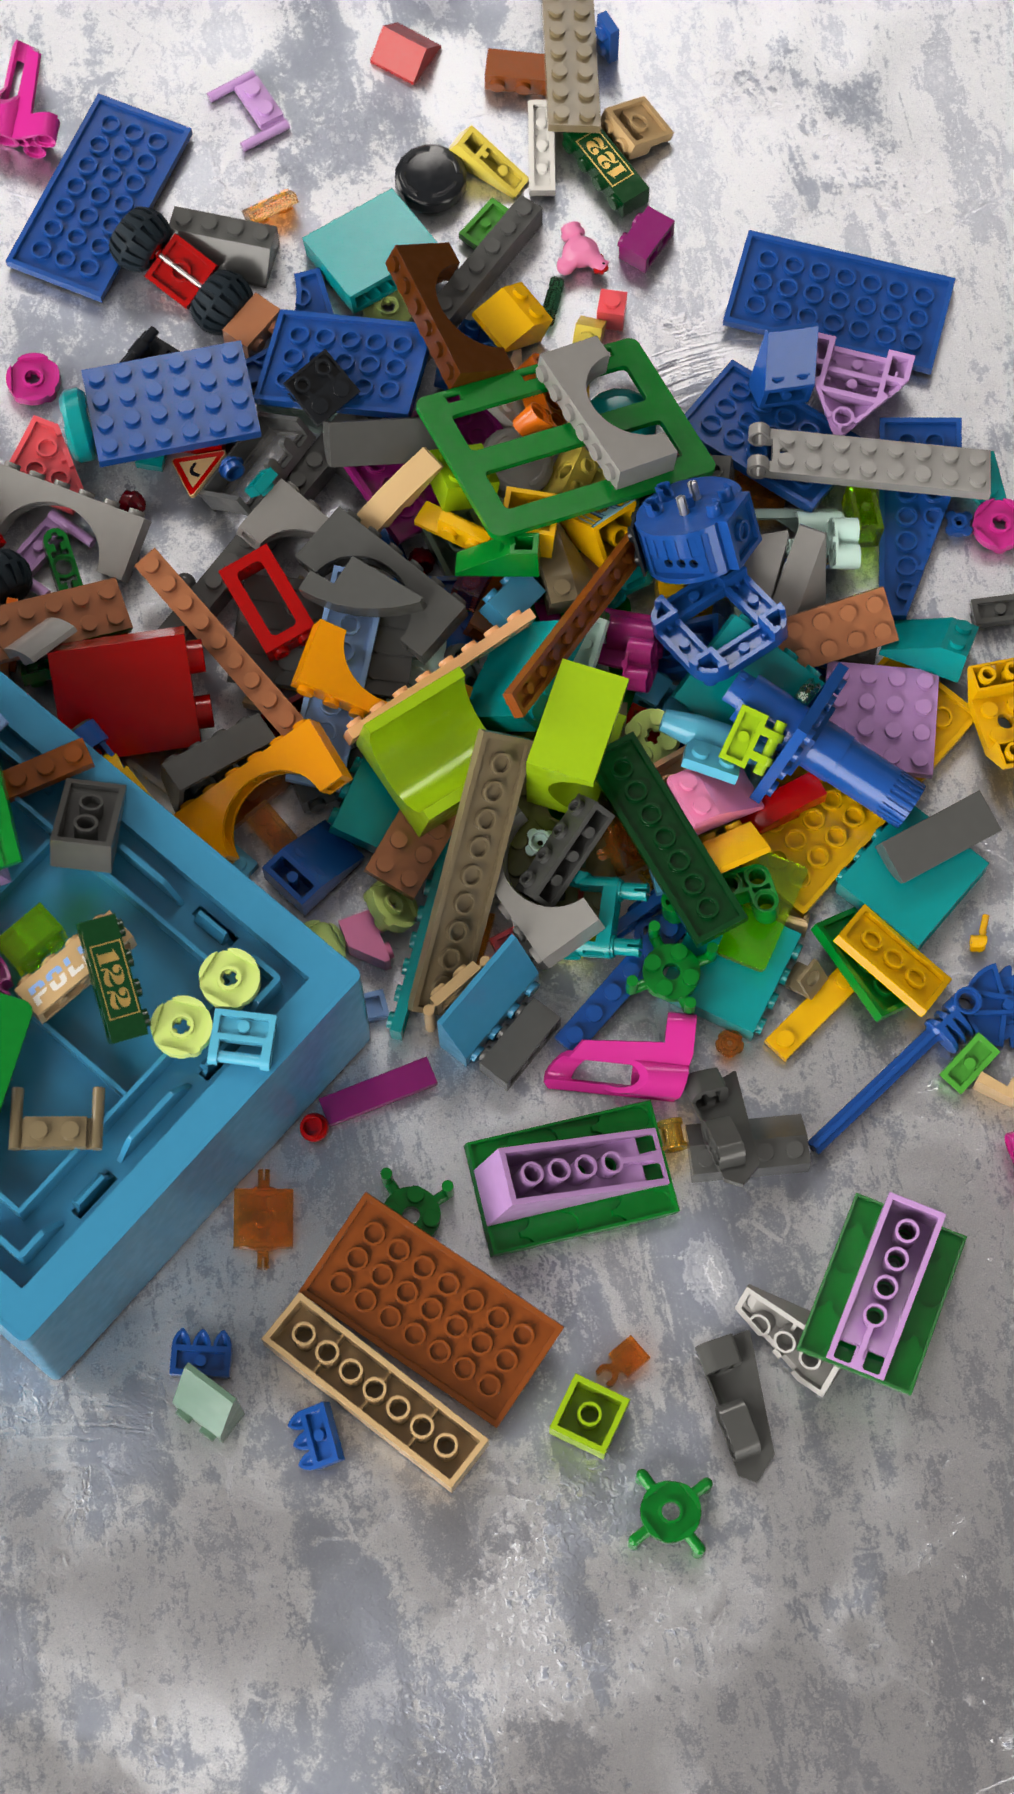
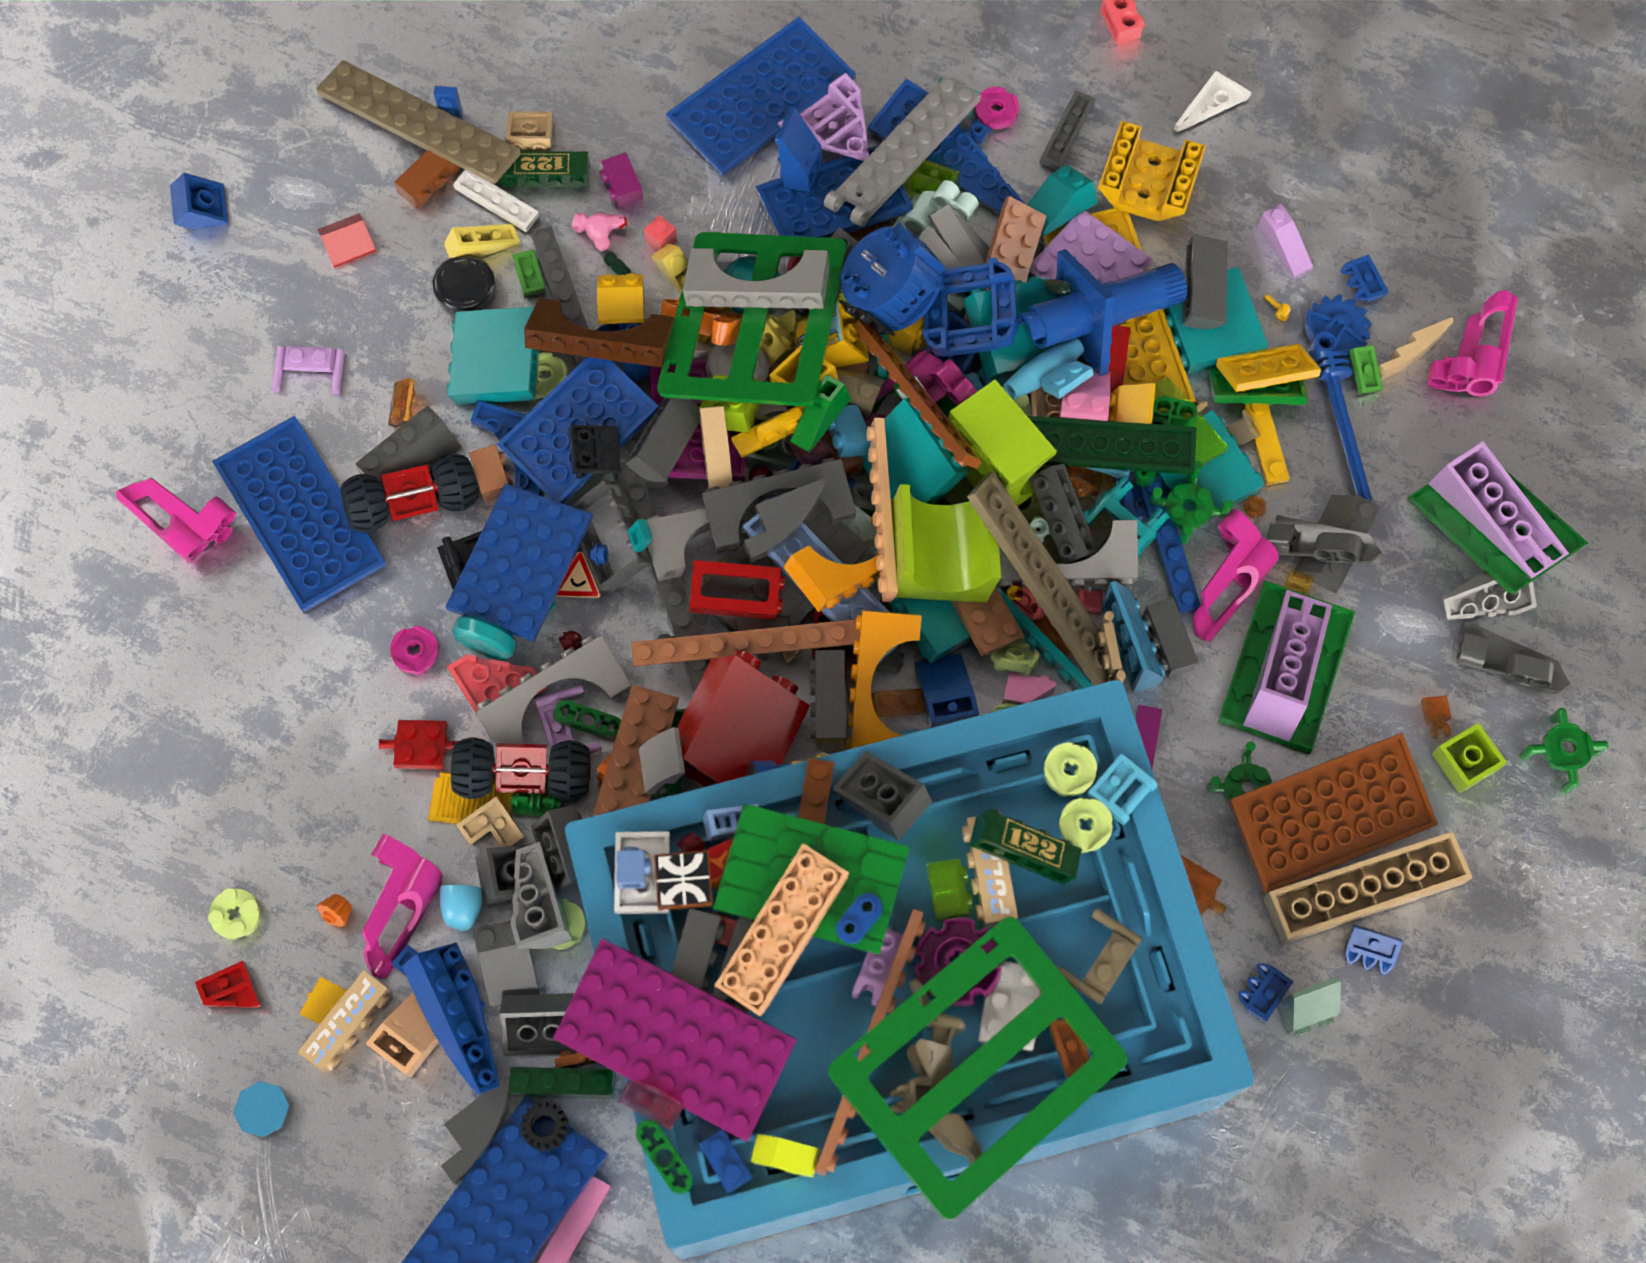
camera: 60 degrees left, 0 degrees up
lime plate [718,704,788,777] -> none

